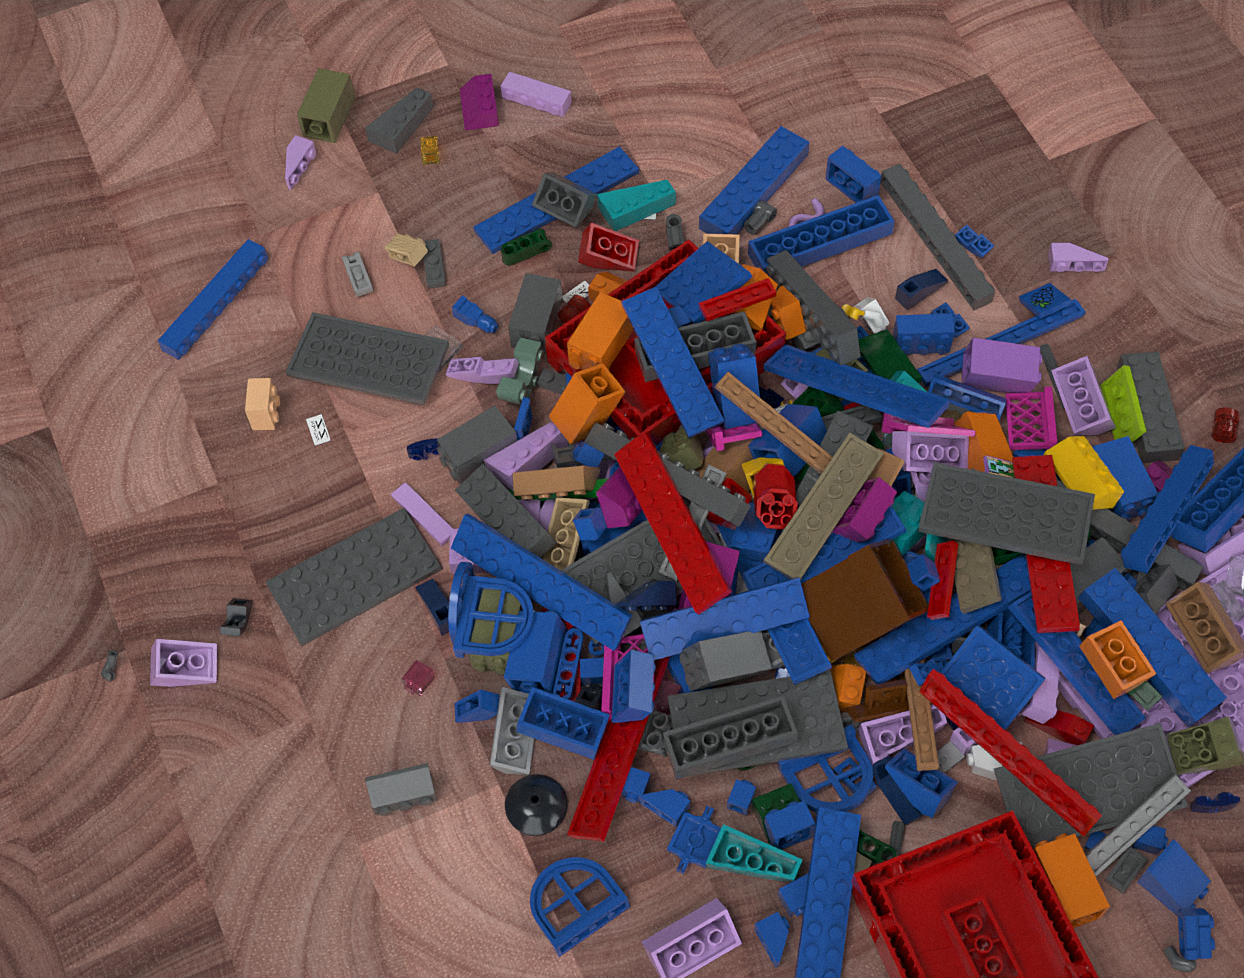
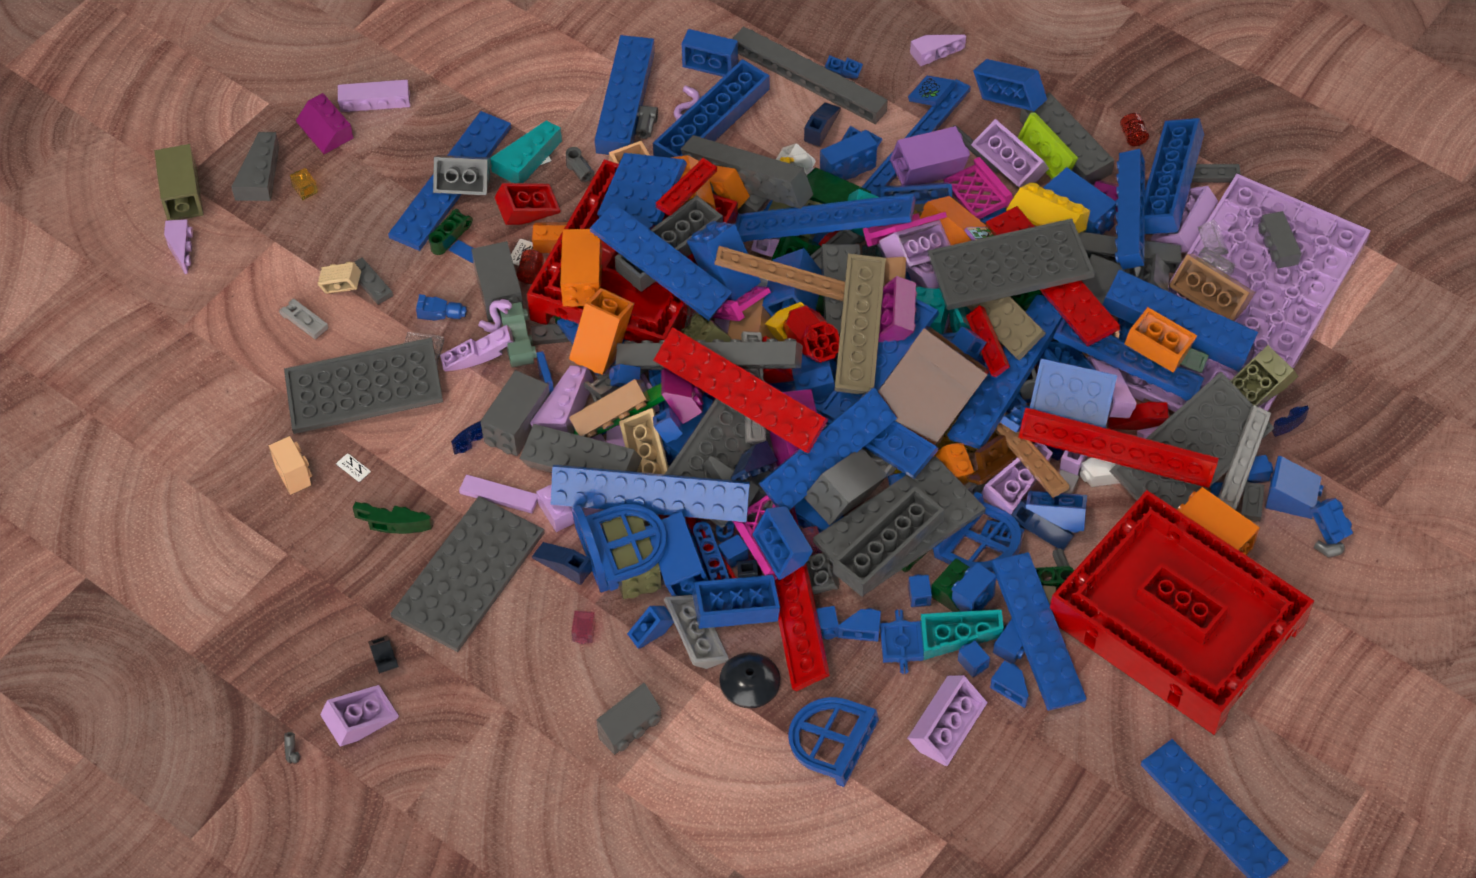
camera: 30 degrees left, 5 degrees down
blue brick [157,239,268,360] -> none
none -> dark green slope [352,501,433,534]
none -> blue sticker [449,240,474,264]
none -> lavender animal [478,299,512,333]
none -> blue brick [958,641,990,678]
none -> blue brick [973,59,1047,111]

